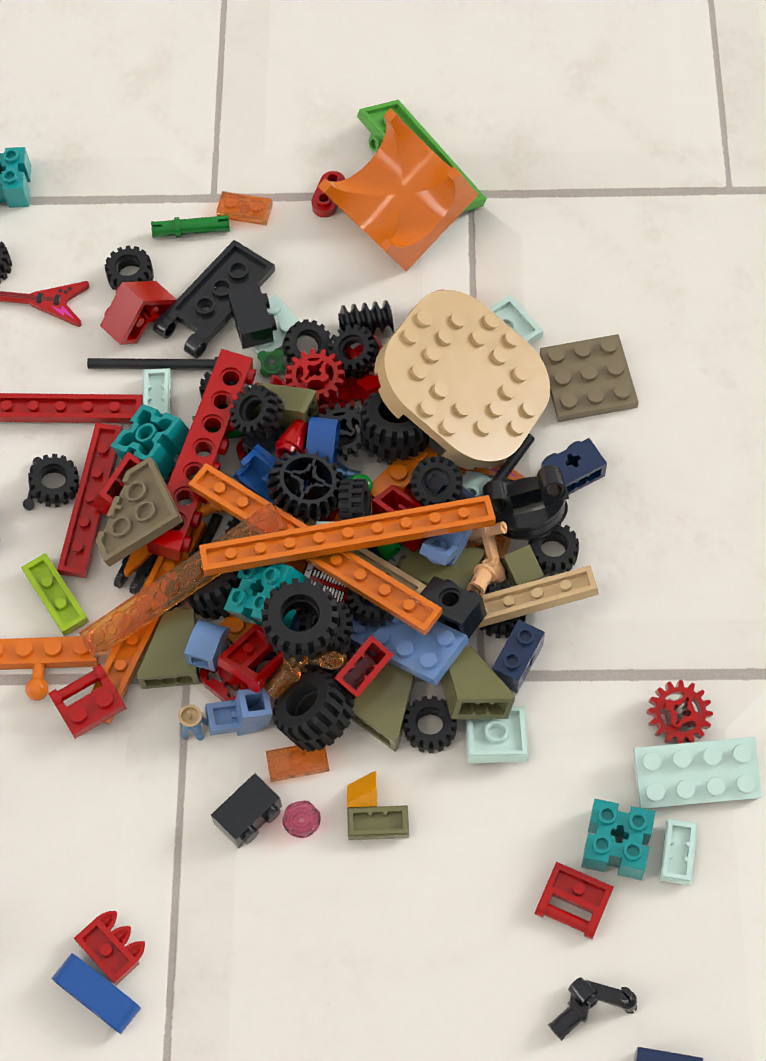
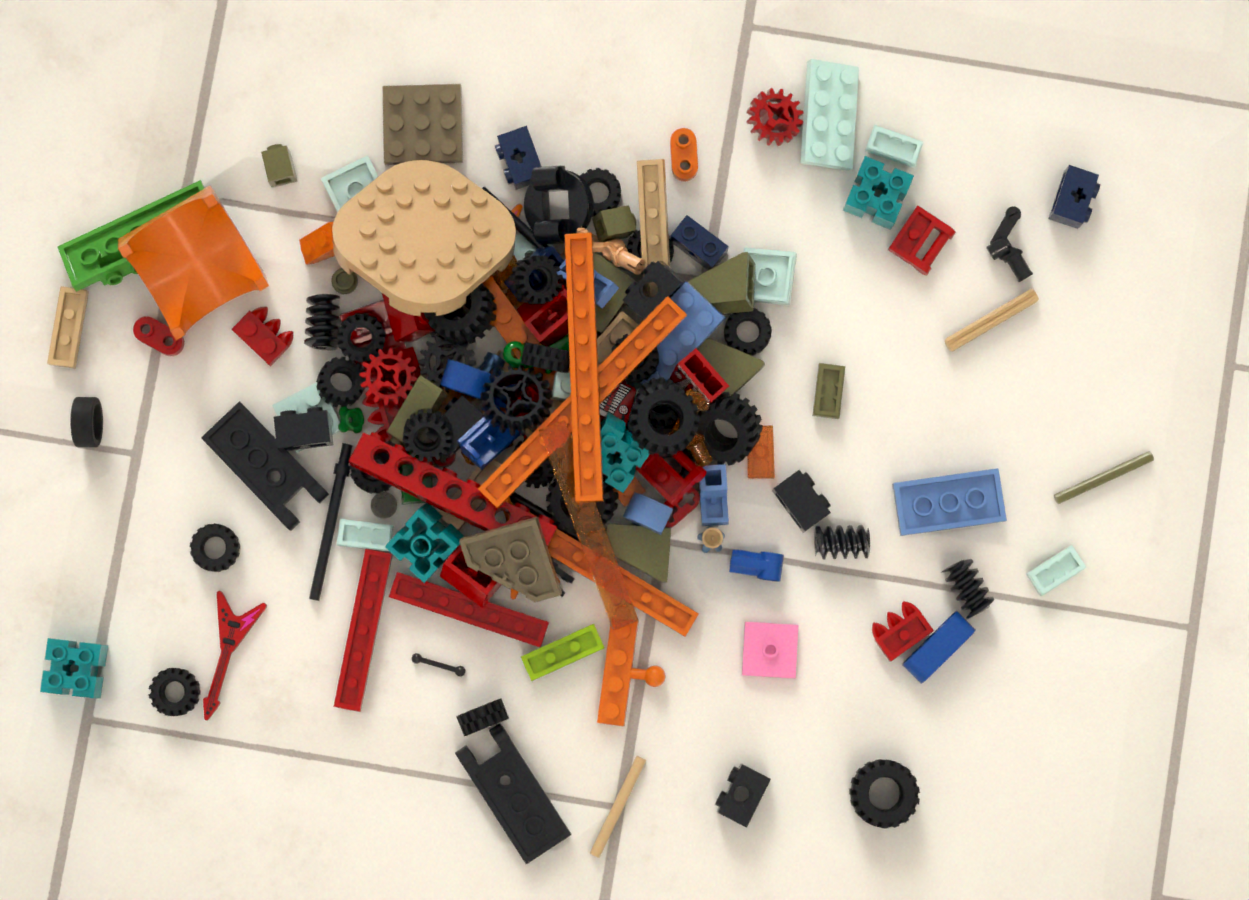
camera: 85 degrees left, 20 degrees up
black tyre [28,454,79,508] -> none
red plate [48,663,127,739] -> none
red brick [100,281,177,345] -> none
green pin [151,215,230,238] -> none
clear orange plate [216,191,273,226] -> none
red cone [275,419,308,458] -> none
clear pink plate [282,800,321,838] -> none
light orange slope [347,771,377,808] -> none
none -> tan plate [47,286,89,369]
none -> black tyre [70,397,103,447]
none -> red plate [231,307,294,367]
none -> olive brick [261,144,297,188]
none -> clear smoke plate [371,492,397,519]
none -> orange plate [670,128,698,181]
none -> blue piece [729,549,784,582]
none -> bright pink plate [742,622,799,679]
none -> black piece [814,525,870,560]
none -> medium blue plate [892,468,1007,536]
none -> black piece [941,559,994,619]
none -> tan axle [944,289,1039,351]

